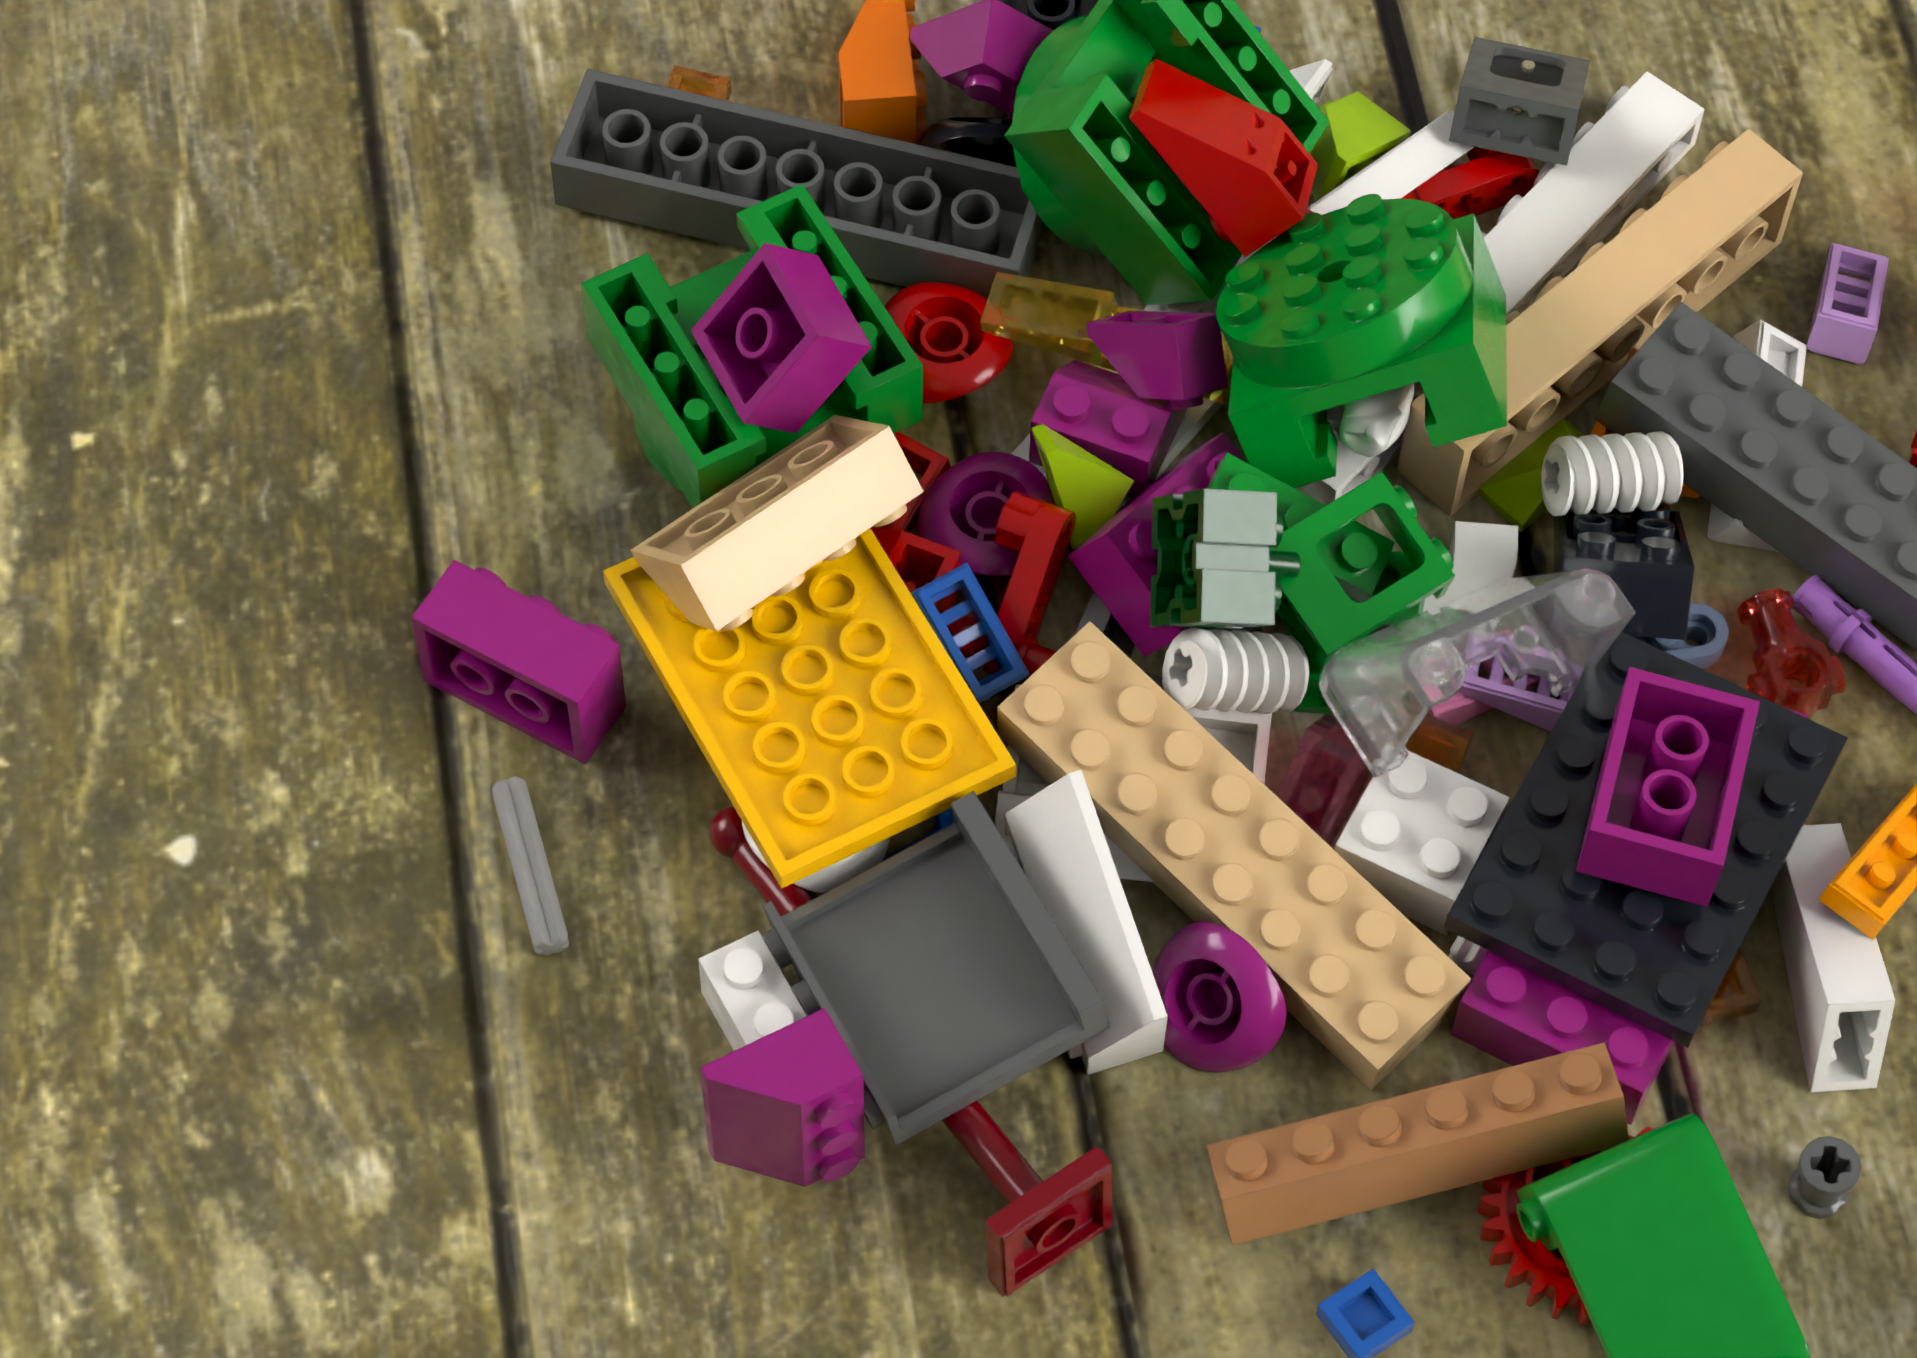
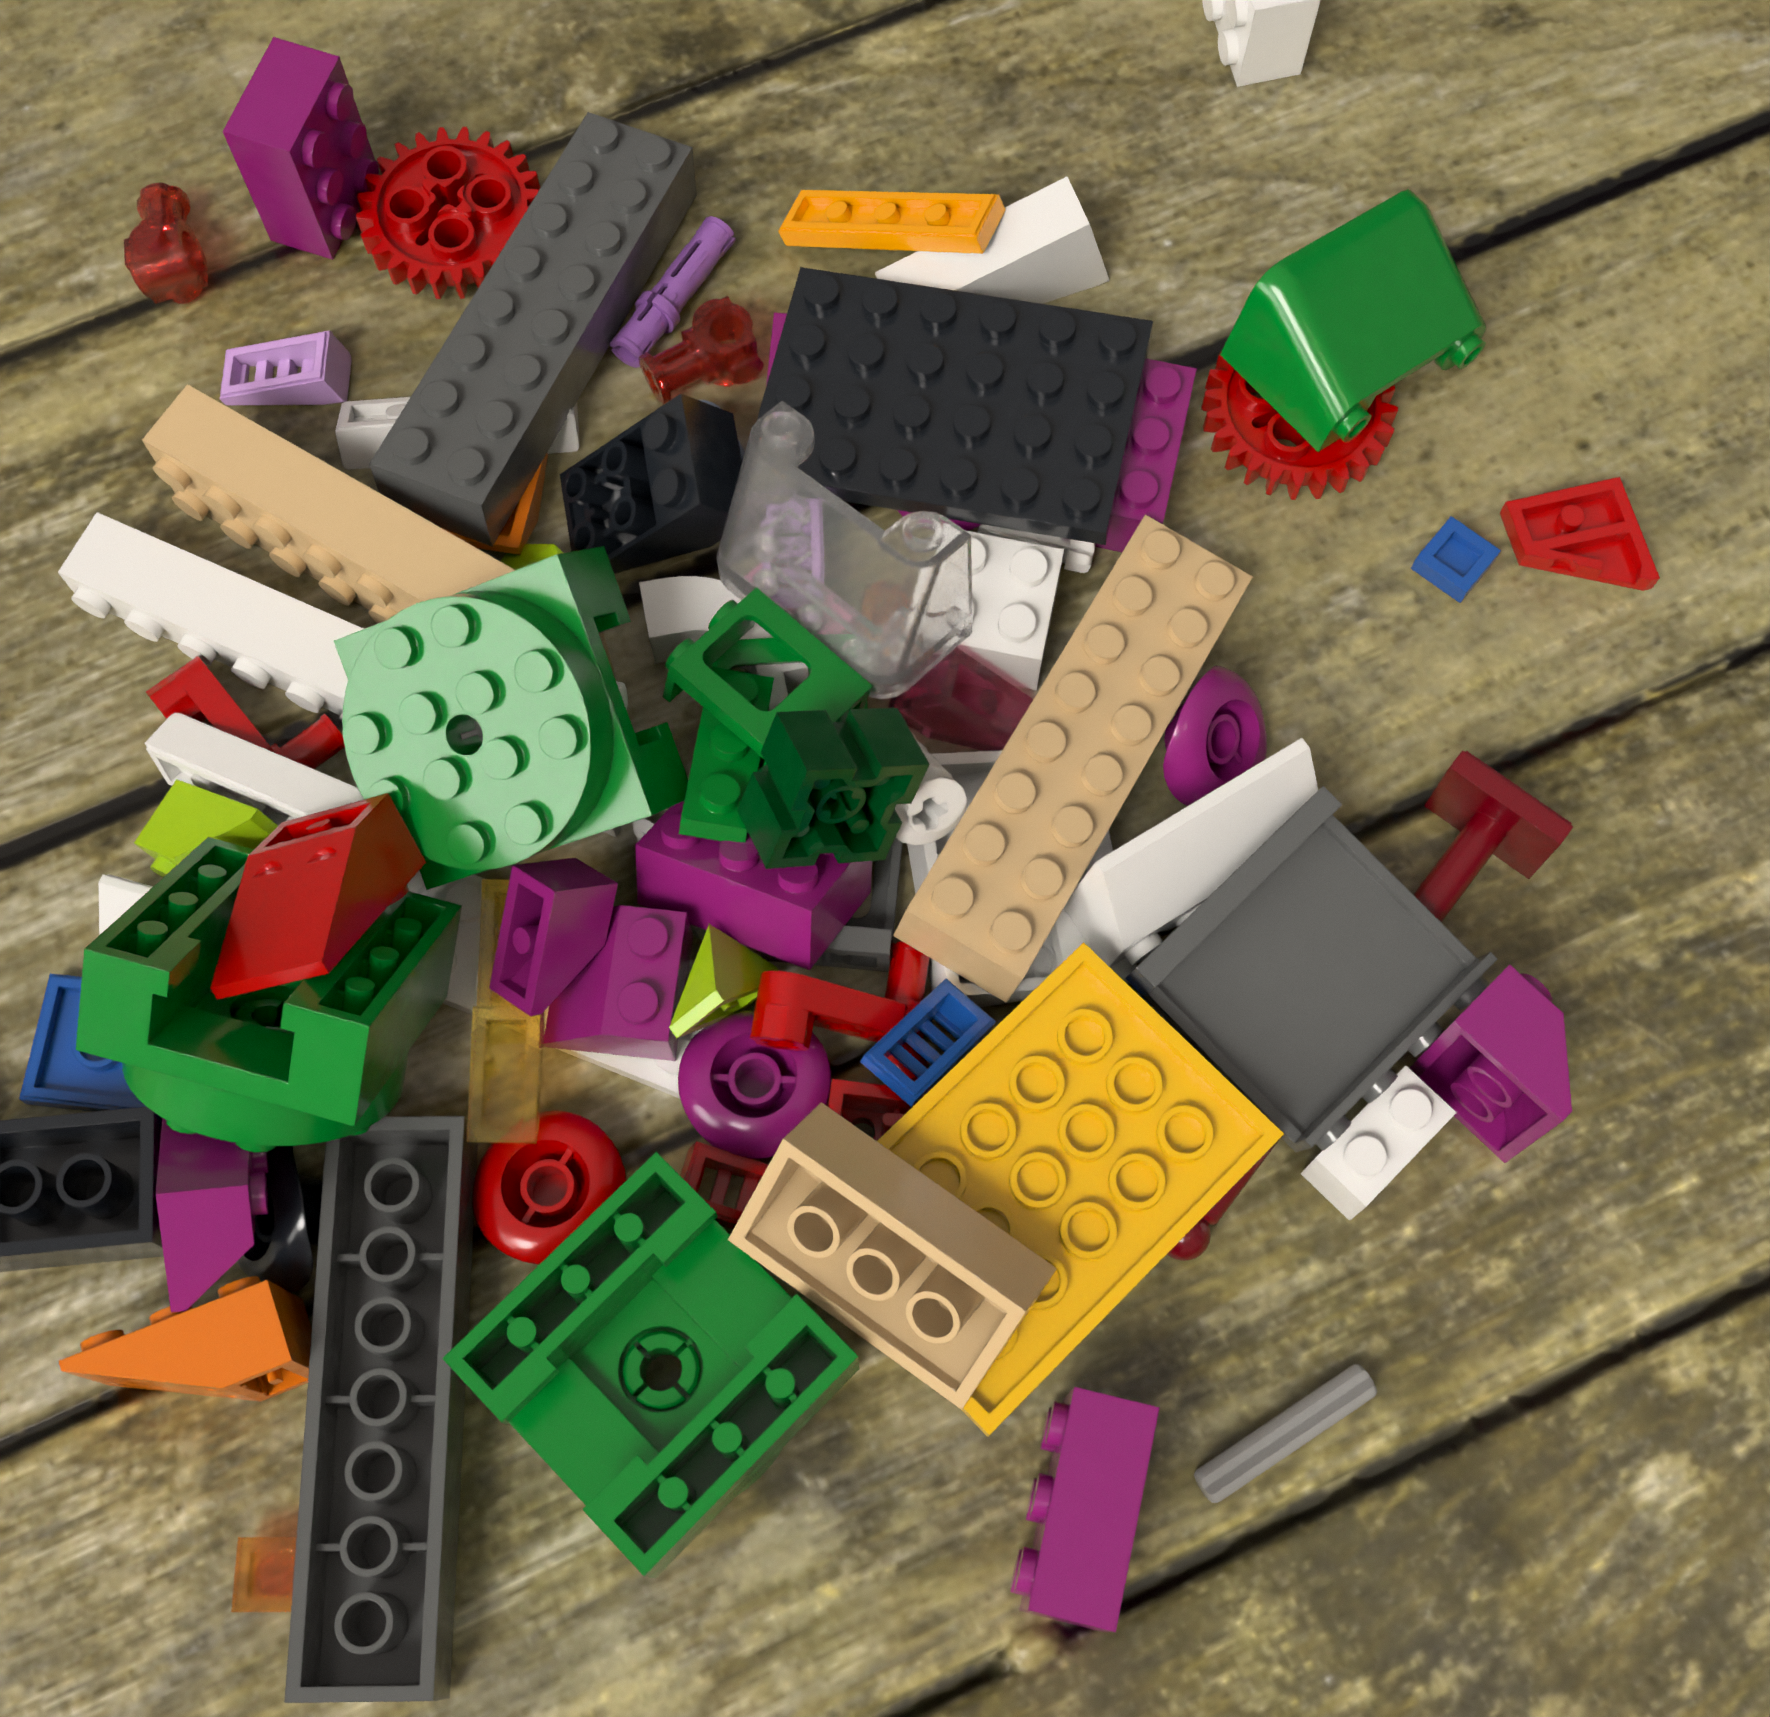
camera: 105 degrees left, 10 degrees up
magenta brick [691,243,872,433] -> none
medium nougat brick [1206,1042,1629,1246] -> none
dark grey window [1449,37,1590,166] -> none
white piece [1541,431,1684,516] -> none
magenta brick [1576,667,1760,907] -> none
dark grey bush [1788,1136,1861,1219] -> none

